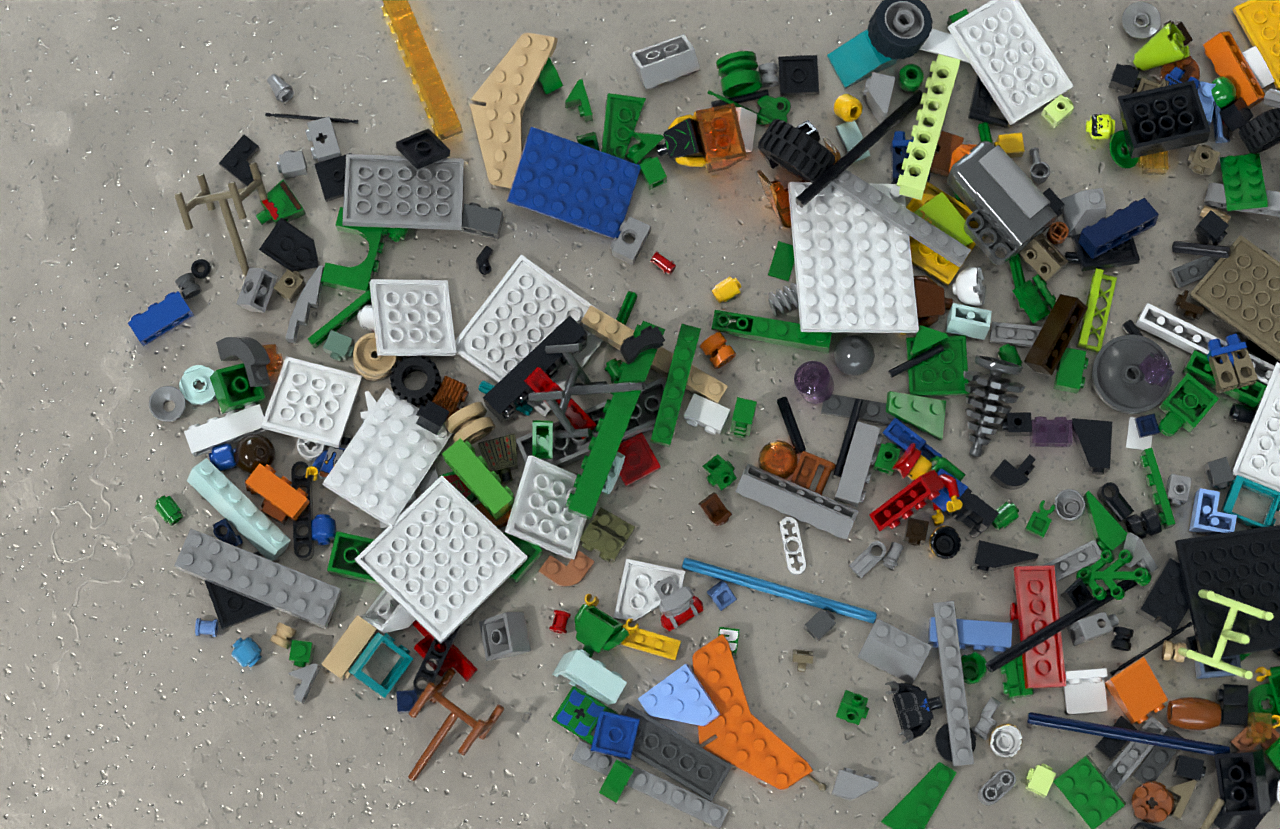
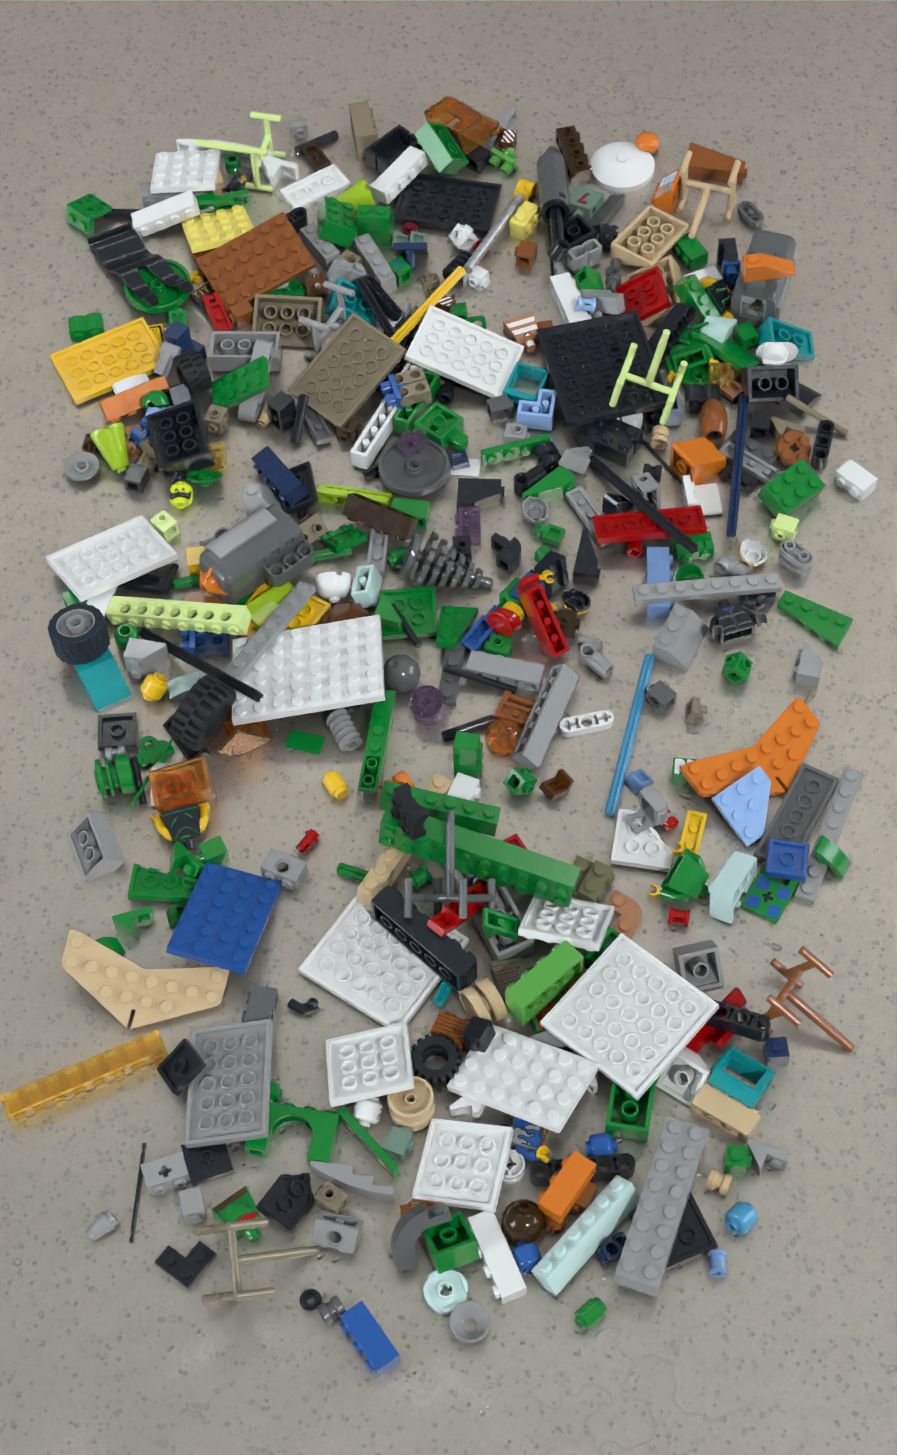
camera: 90 degrees left, 20 degrees down
green plant [1076,549,1152,600] -> none

